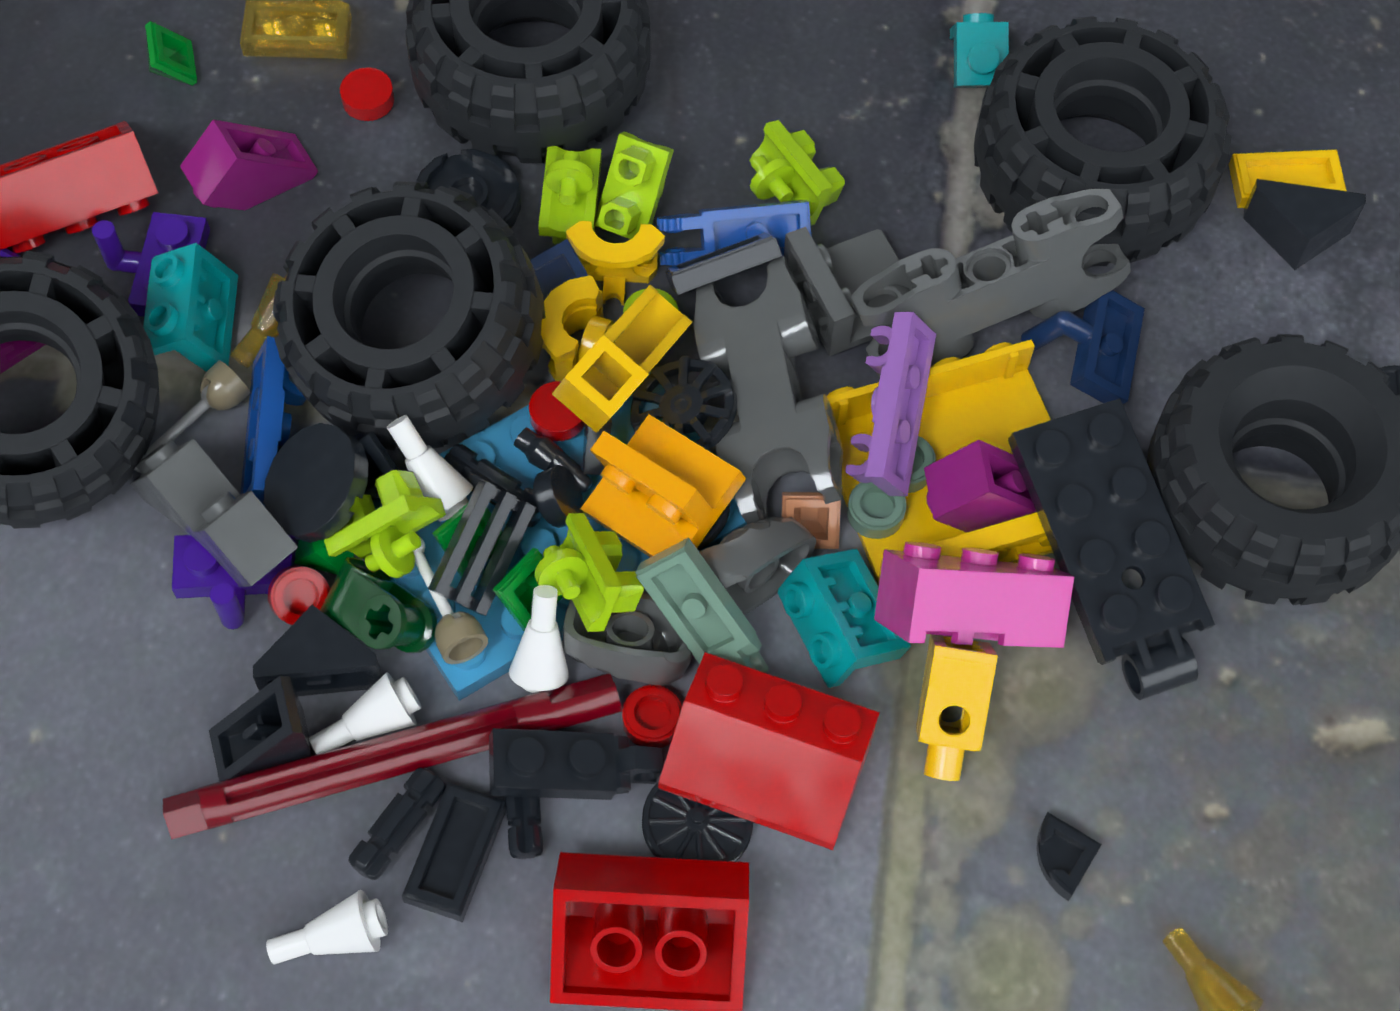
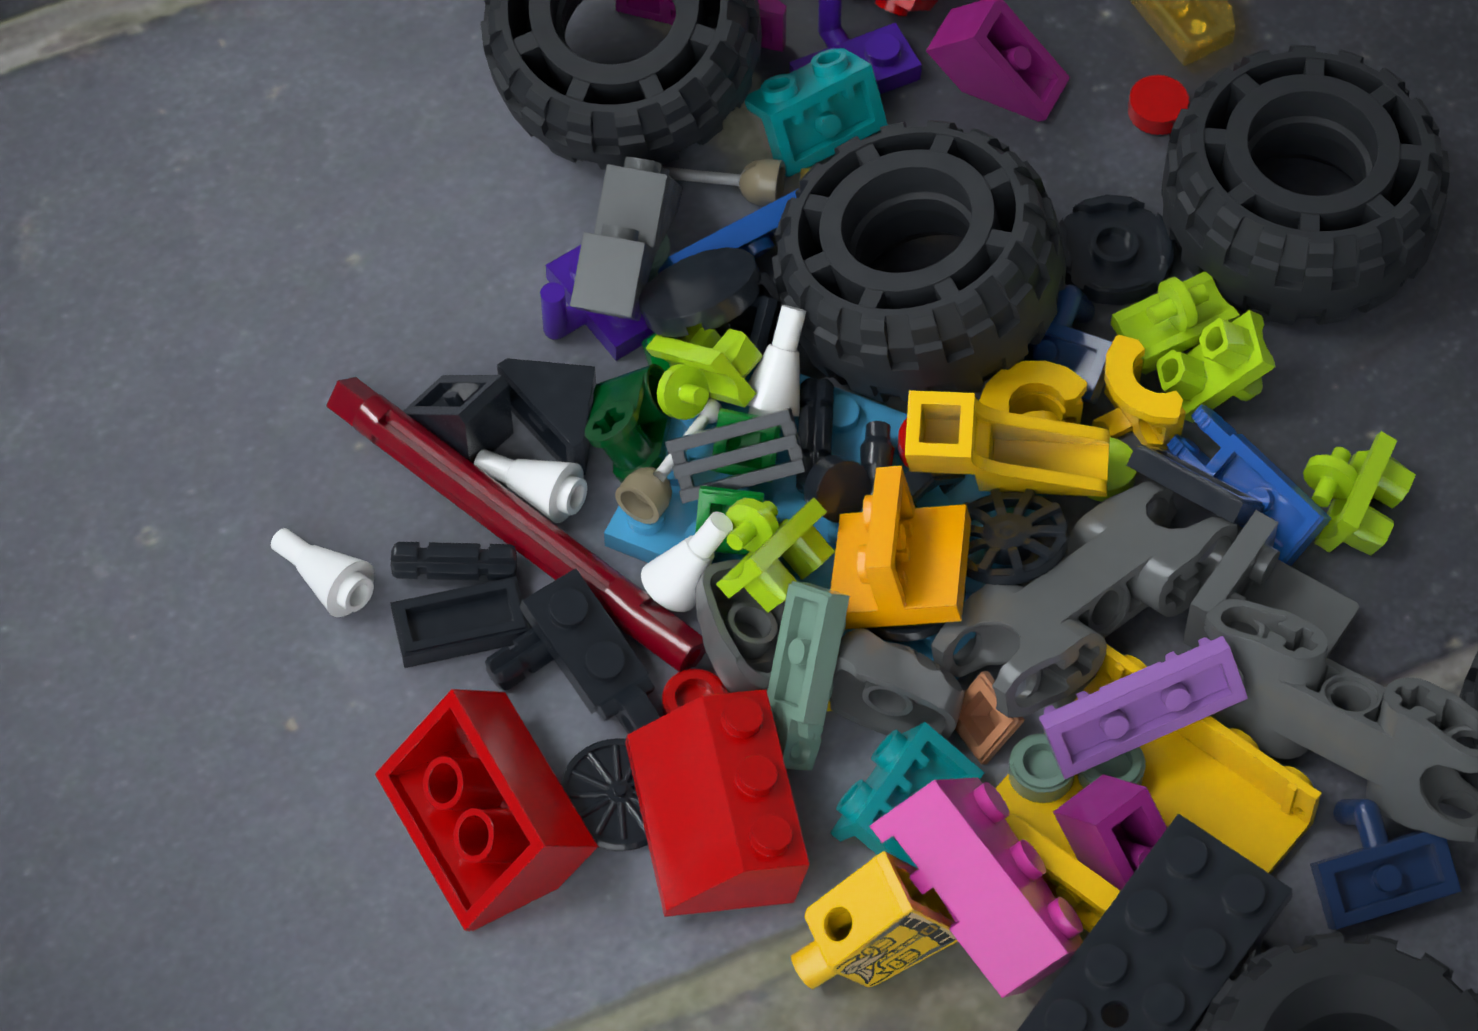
camera: 60 degrees right, 5 degrees down
tile [268,565,330,625] -> none

